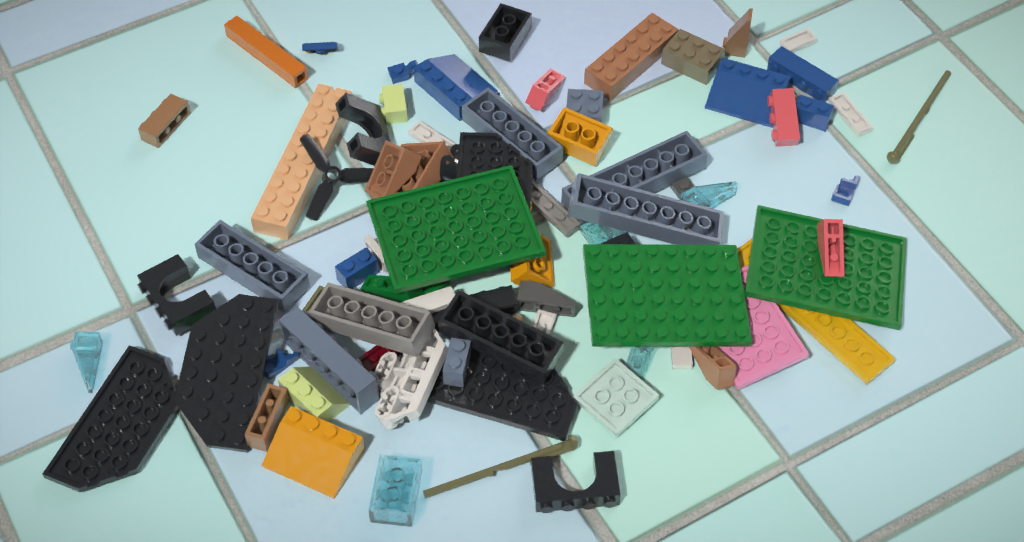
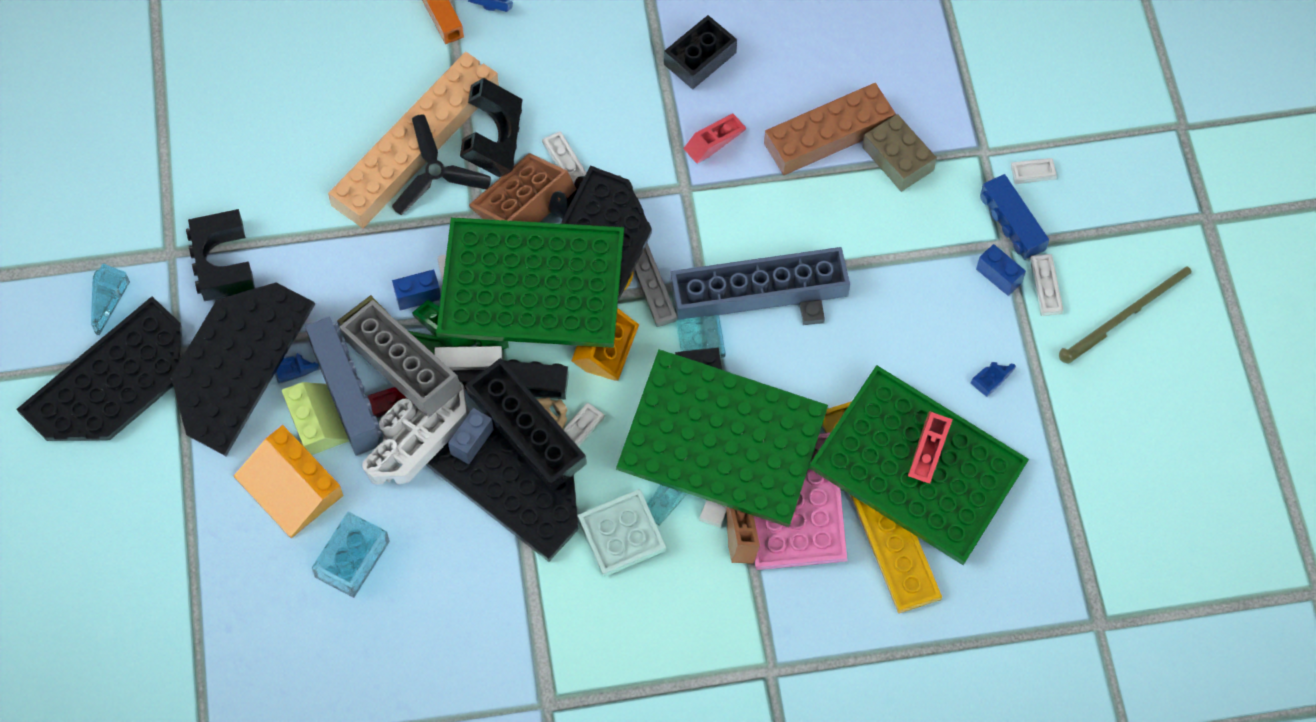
camera: 20 degrees right, 10 degrees up
medium nougat brick [138,93,191,148] -> none
sand blue brick [194,220,310,312] -> none
medium nougat brick [245,384,290,452] -> none
nougat slope [365,140,422,198] -> none
yellowish green brick [379,84,408,124] -> none
blue plate [387,60,418,84] -> none
blue slope [413,54,500,121] -> none
olive bar [423,435,579,499] -> none
sand blue brick [462,88,563,180] -> none
dark grey slope [517,280,576,317] -> none
black arch [531,451,621,513] -> none
light orange slope [547,107,613,167] -> none
sand blue brick [566,89,604,123] -> none
sand blue brick [567,173,724,245] -> none
clear light blue slope [680,181,738,209] -> none
blue slope [705,57,791,128] -> none
medium nougat slope [722,8,753,58] -> none
coral brick [767,88,800,147] -> none

